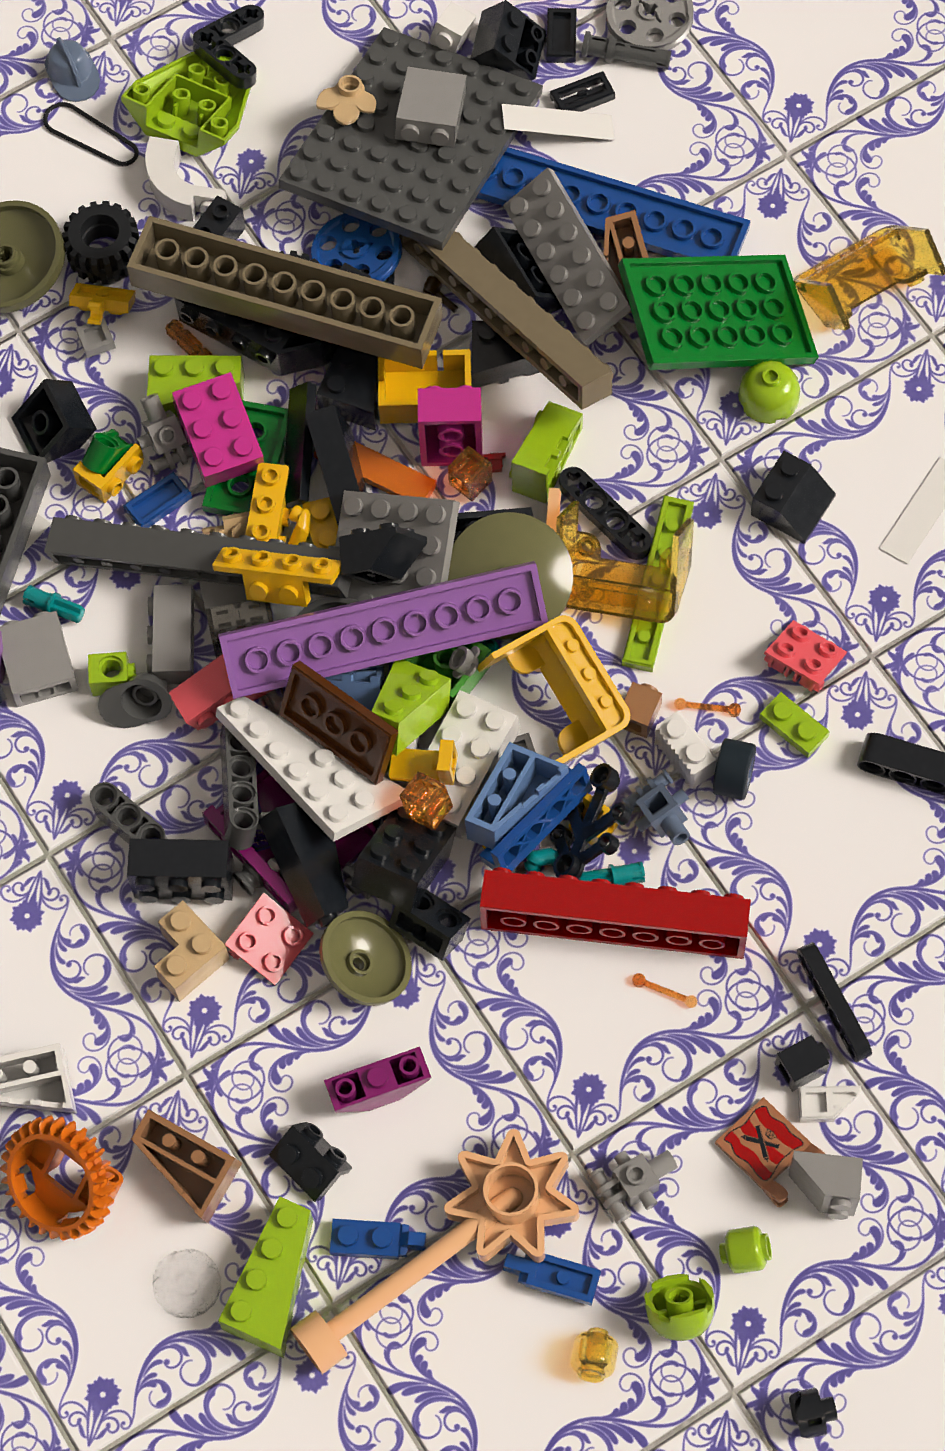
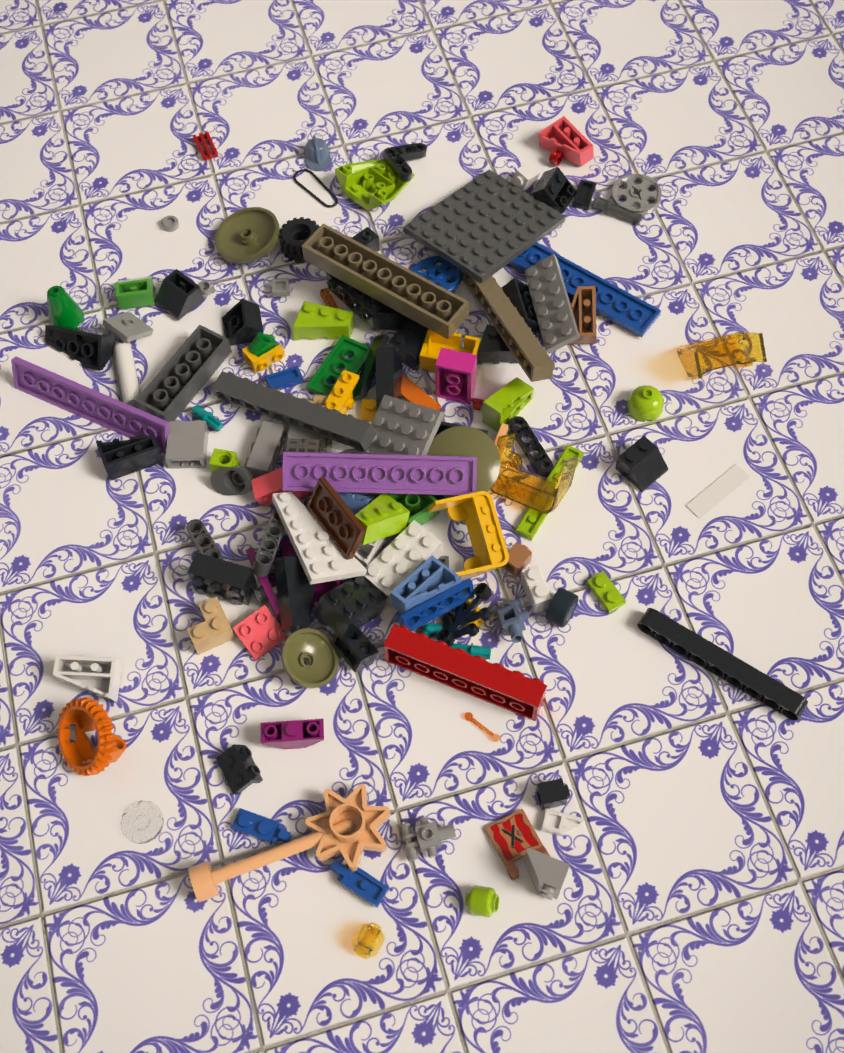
camera: 15 degrees right, 5 degrees down
yellow plate [69,283,136,325] -> none
medium nougat wedge [131,1109,242,1223] -> none
light grey piece [136,393,193,475] -> none
white arch [145,136,227,222] -> none
dark pink brick [172,372,264,488] -> none
yellow bracket [212,547,341,607] -> none
lime wedge [218,1197,313,1358] -> none
yellow arm [288,505,311,545] -> none
tan plate [316,75,376,125] -> none
black slope [339,523,427,585] -> none
yellow bracket [389,739,458,785] -> none
light grey brick [395,67,467,147] -> none
clear orange brick [399,771,453,830] -> none
dark brown hand [423,276,459,313] -> none
clear orange brick [448,446,493,501] -> none
light grey plate [449,646,480,679] -> none
white sticker [502,104,615,140] -> none
black tile [550,71,615,112] -> none
green plate [618,255,819,370] -> none
lime cylinder [644,1274,715,1341] -> none
clear orange hinge [674,698,741,717] -> none
coral hinge [764,620,847,693] -> none
black piece [789,1387,838,1439] -> none
black beam [797,942,872,1063] -> none

